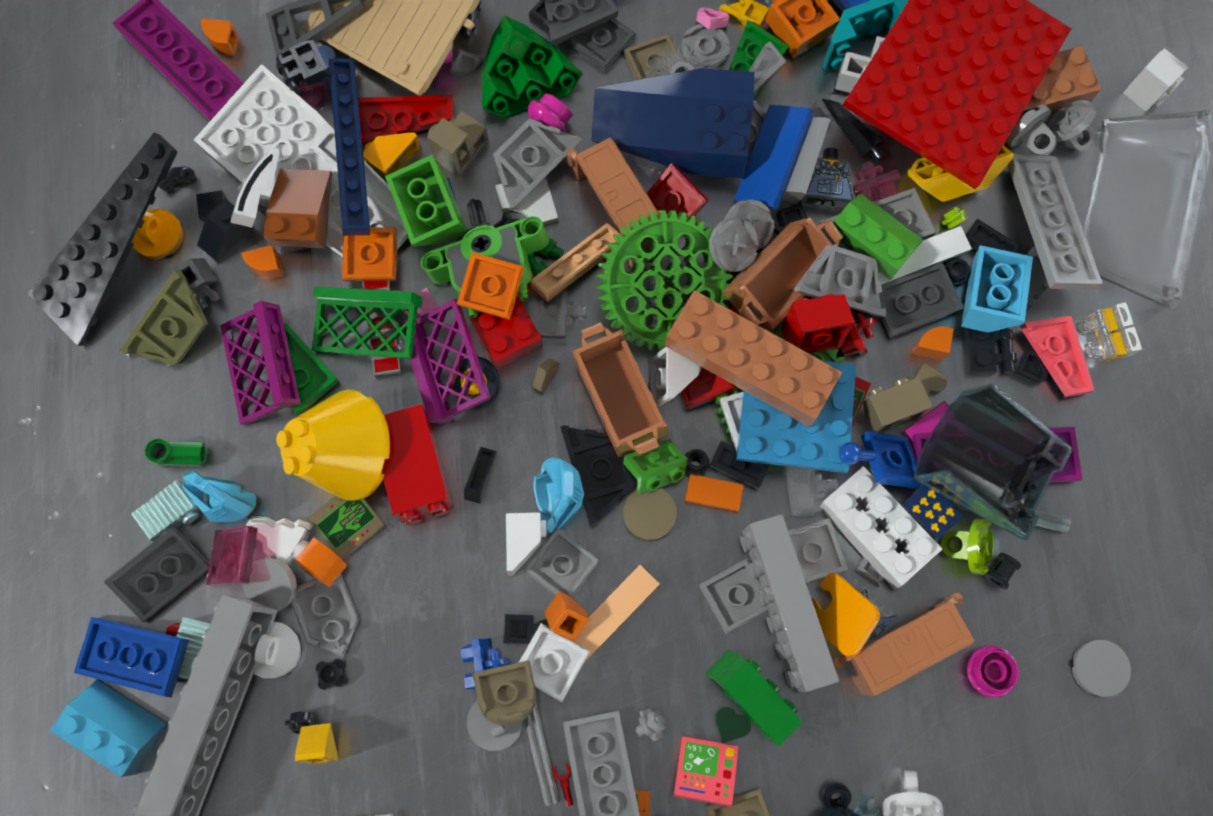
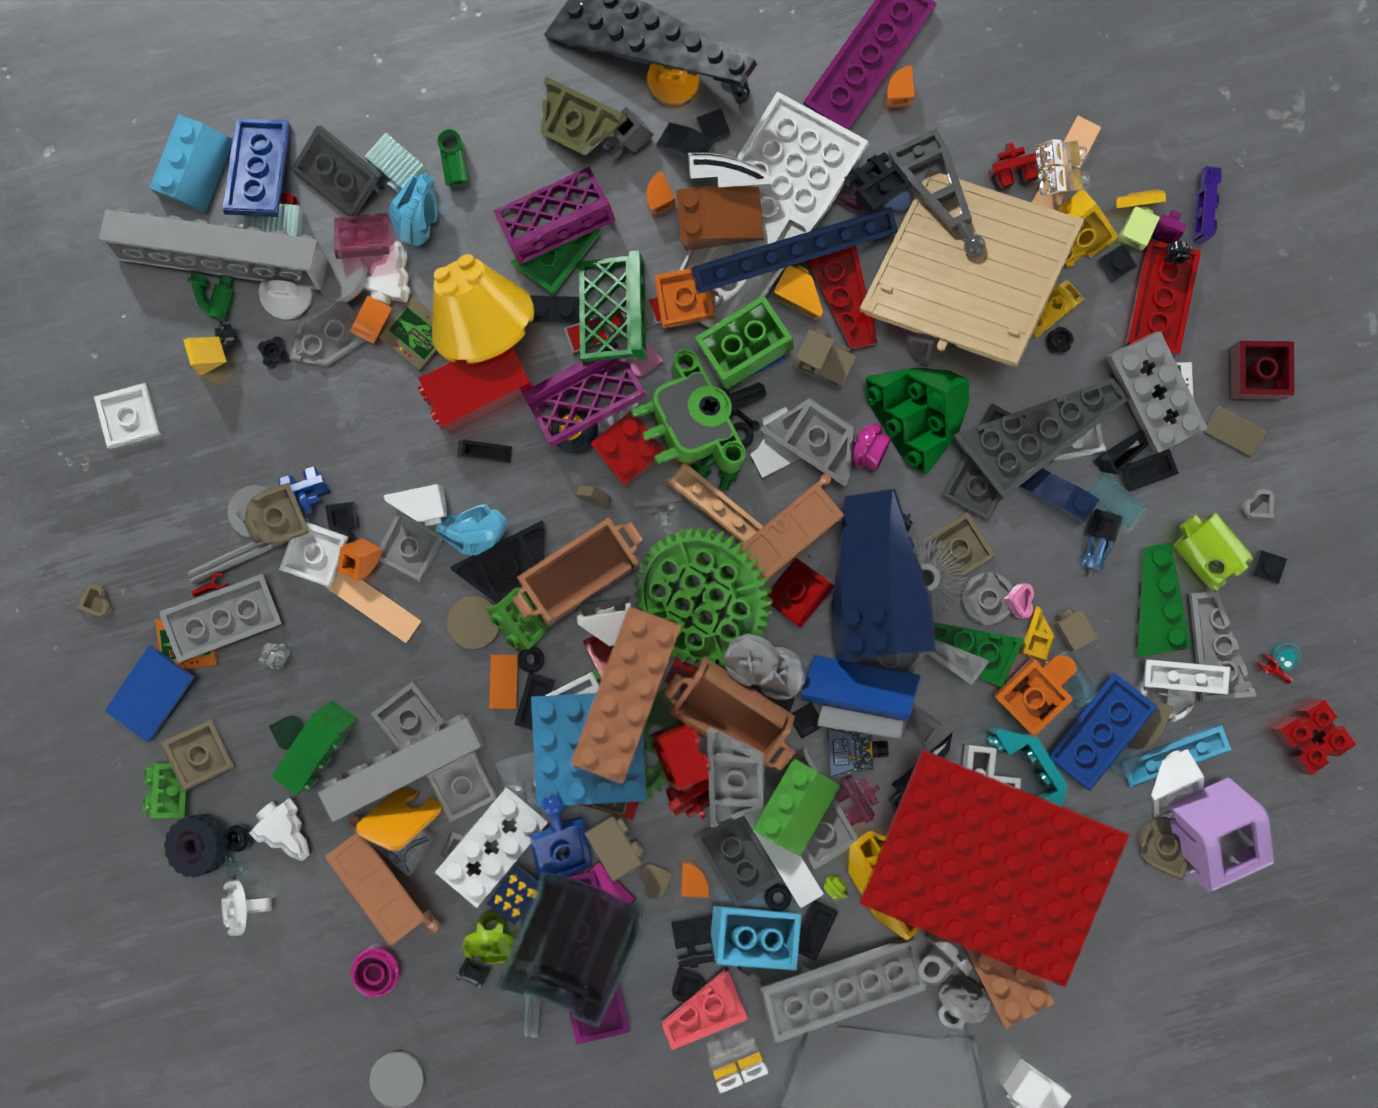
camera: 85 degrees right, 10 degrees up
orange tile [457,252,525,320] -> none
tile [673,736,739,807] -> none
none -> green plant [187,273,233,321]
none -> white rock [249,797,310,861]
none -> black plate [528,296,580,325]

